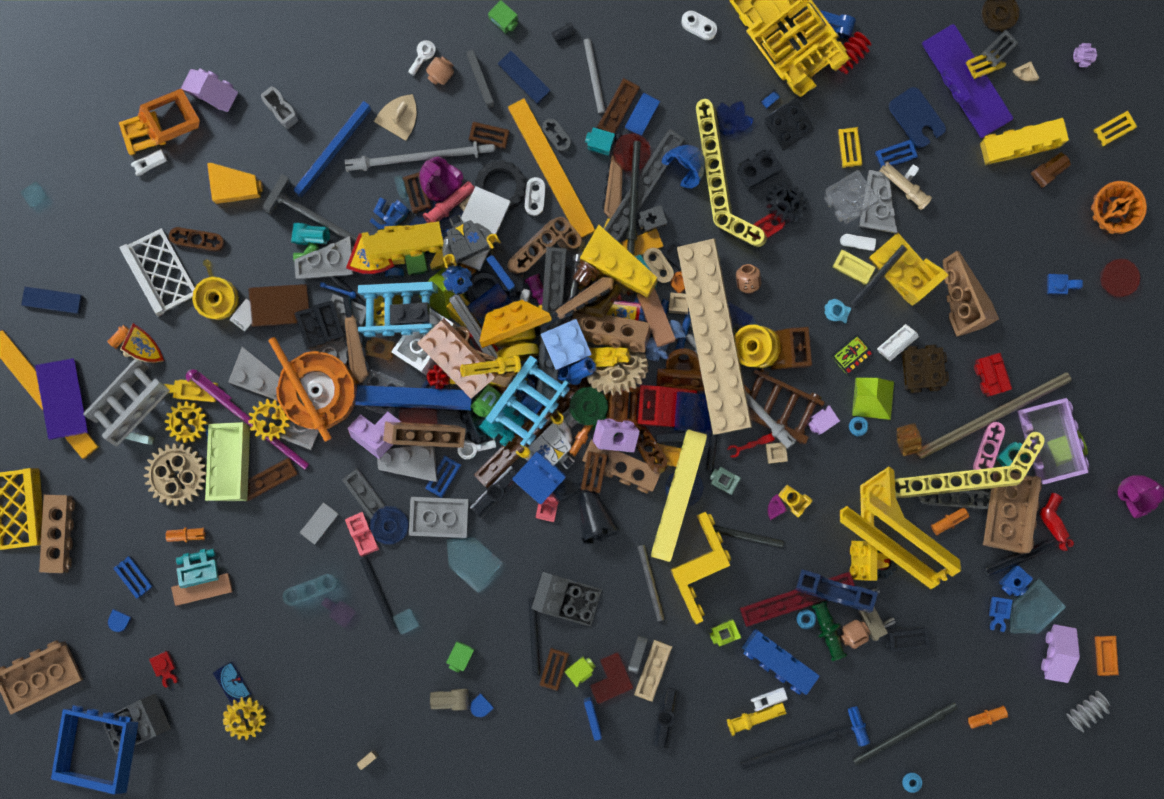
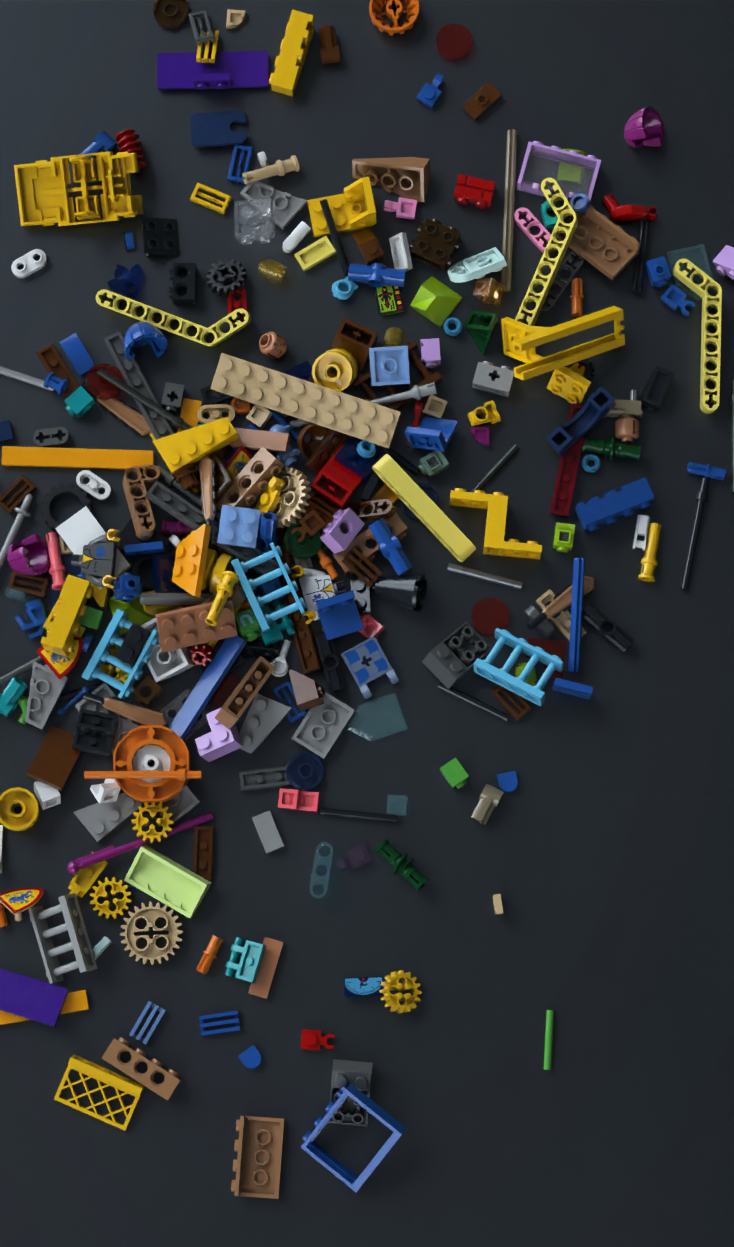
camera: 60 degrees left, 5 degrees down
none -> blue bush [44,372,69,395]
none -> white panel [90,779,121,804]
none -> medium blue tile [129,1001,166,1045]
none -> clear yellow brick [257,258,287,282]
none -> slope [289,670,325,711]
none -> reddish brown plate [291,510,326,543]
none -> sand blue flag [341,636,399,699]
none -> blue piece [348,263,406,288]
none -> reddish brown slope [351,227,384,266]
none -> dark azure plate [357,440,376,458]
none -> blue piece [368,518,412,576]
none -> light blue plate [369,345,410,386]
none -> dark green piece [375,839,429,892]
none -> clear yellow brick [382,327,404,347]
none -> bright pink plate [383,197,417,220]
none -> blue bracket [405,417,458,452]
none -> light aqua plate [448,247,507,283]
none -> reddish brown plate [462,82,502,121]
none -> dark green slope [464,310,499,355]
none -> clear red tile [471,597,510,636]
none -> light grey brick [472,361,514,397]
none -> medium azure fence [473,628,564,706]
none -> medium nougat sword [527,575,595,630]
none -> blue axle [568,558,585,673]
none -> blue tile [570,193,590,213]
none -> light yellow beam [673,258,722,414]

